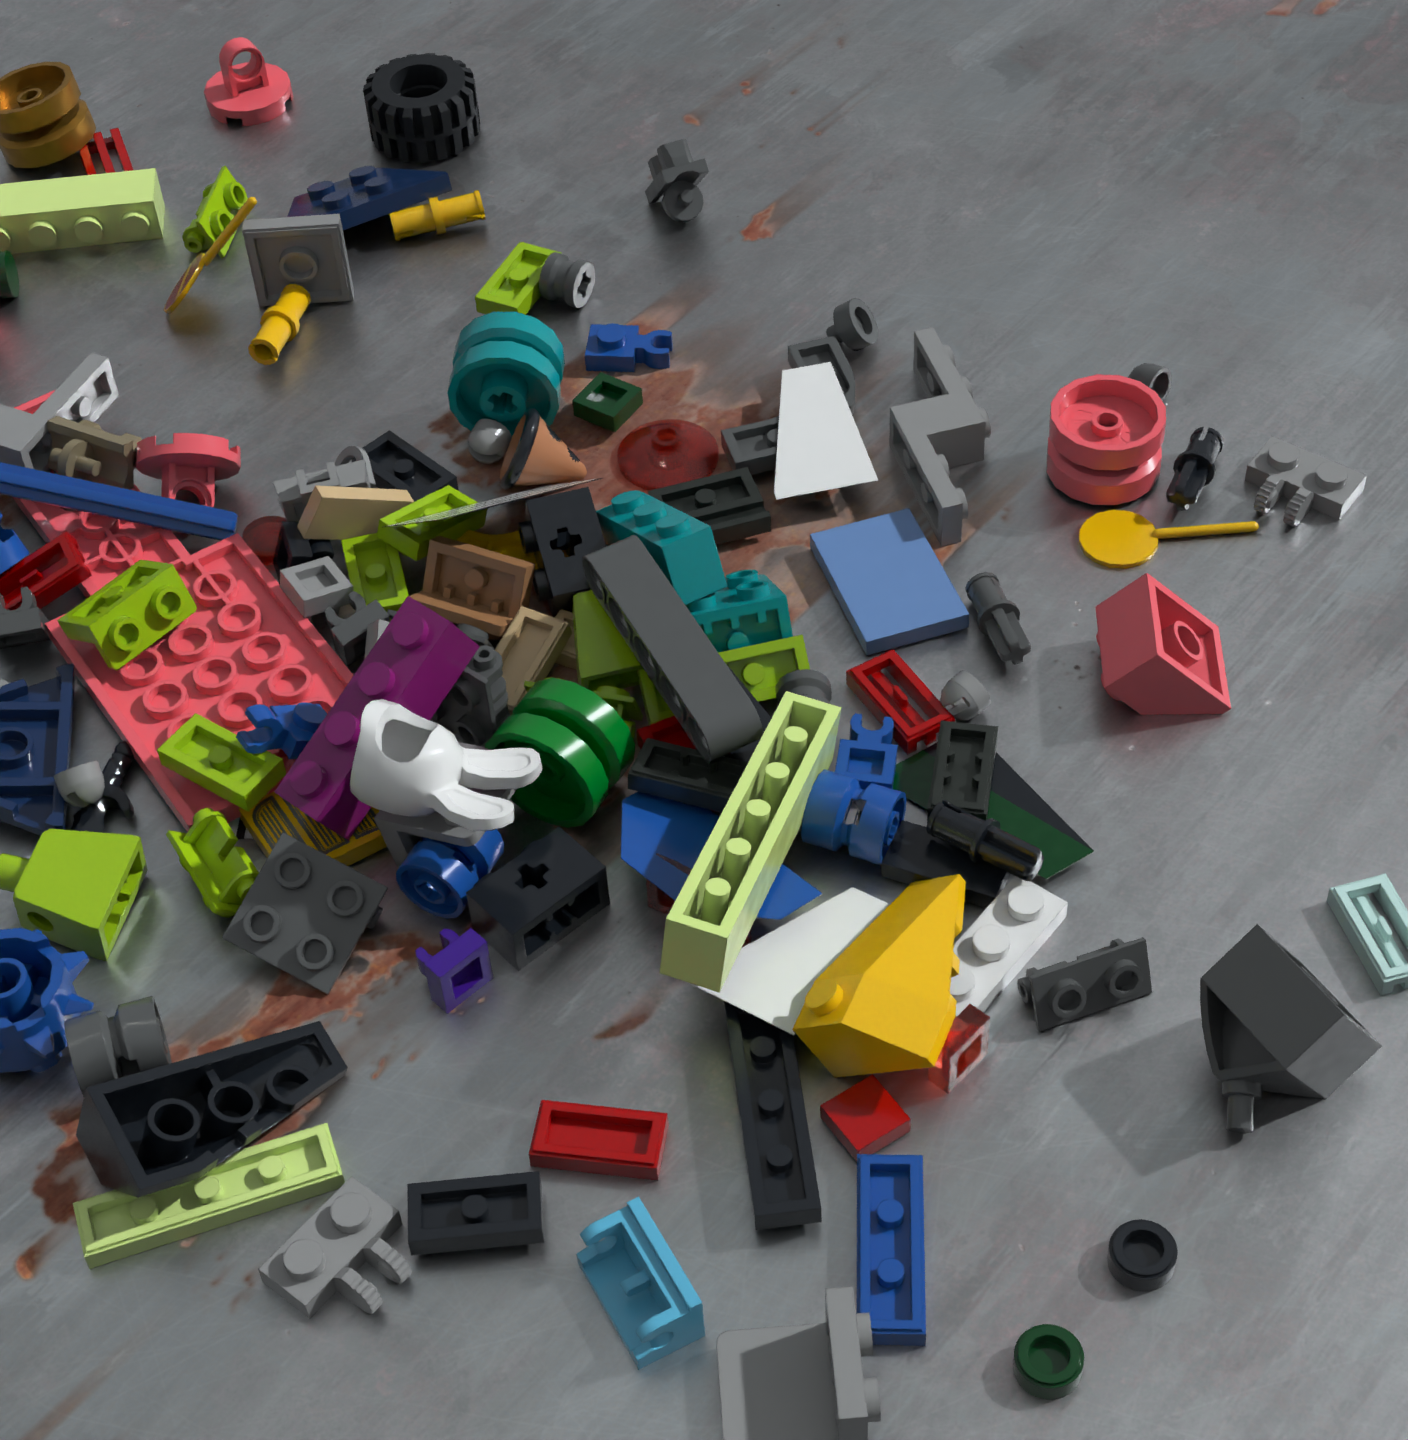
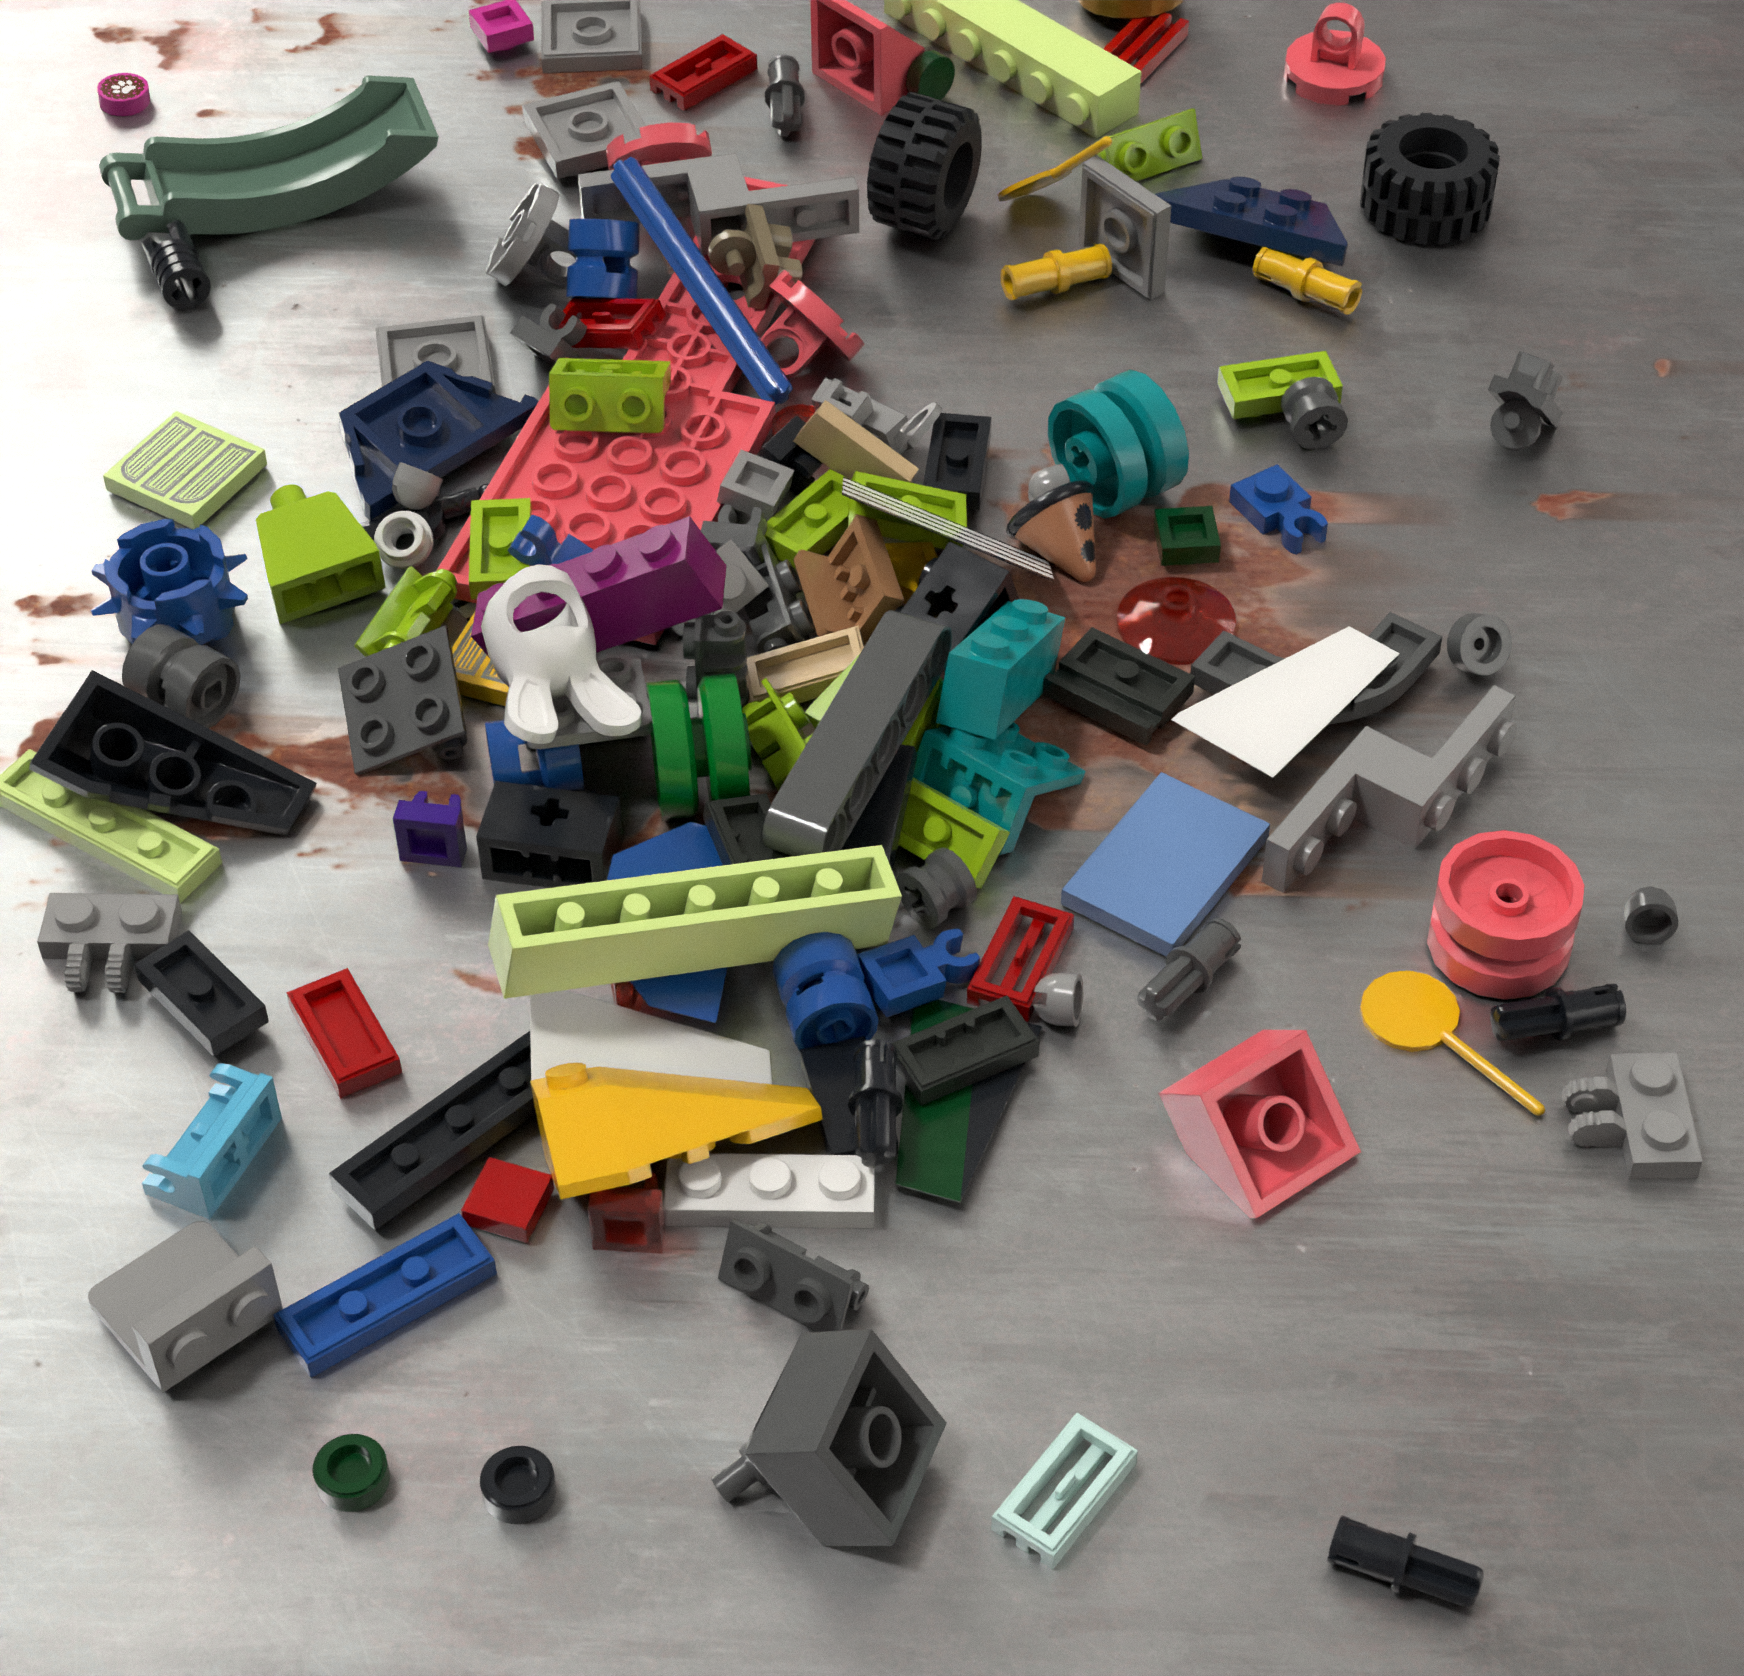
camera: 50 degrees right, 0 degrees up
none -> white plate [374,511,433,569]
none -> black tyre [867,92,982,240]

